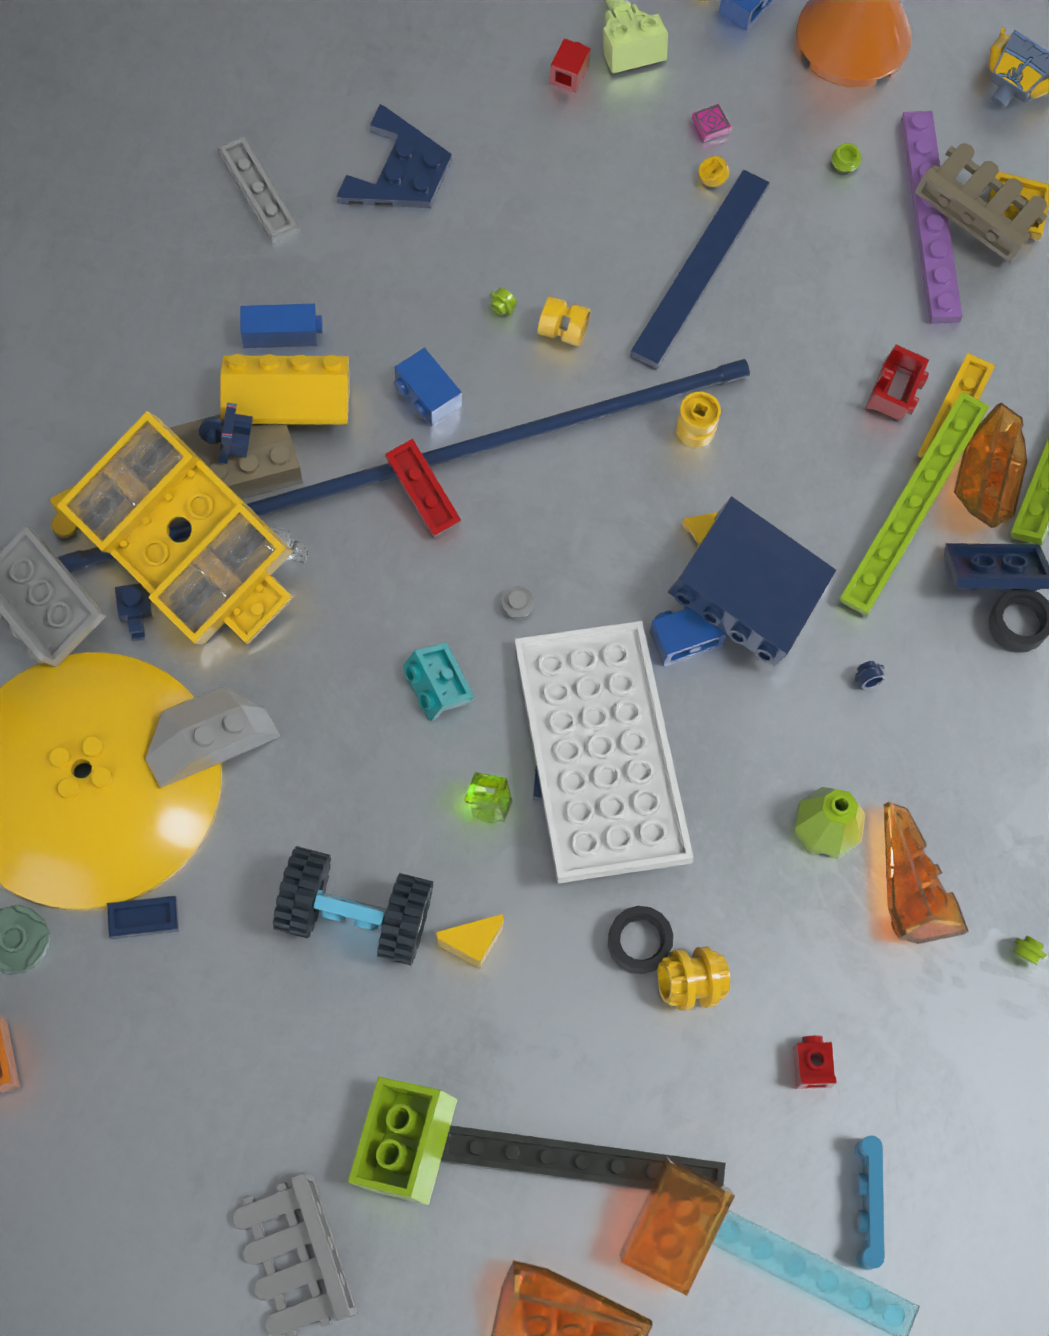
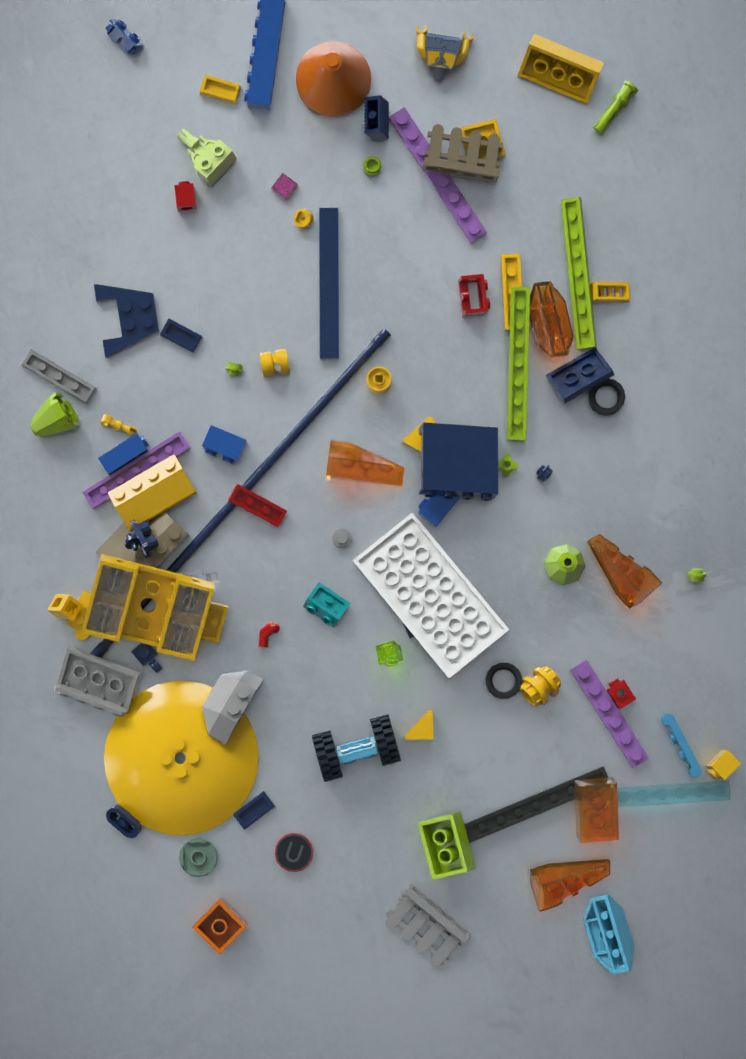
camera: 25 degrees left, 15 degrees up
none -> lime cone [30,392,80,437]
none -> yellow brick [47,594,82,621]
none -> medium lavender plate [82,432,190,509]
none -> yellow piece [100,414,137,436]
none -> dark blue tile [160,318,202,353]
none -> red arm [258,622,280,647]
none -> black tile [275,833,313,872]
none -> clear orange wedge [326,440,404,487]
none -> dark blue brick [364,95,389,140]
none -> lime plate [498,454,518,477]
none -> medium lavender plate [570,660,649,768]
none -> yellow brick [706,749,741,780]

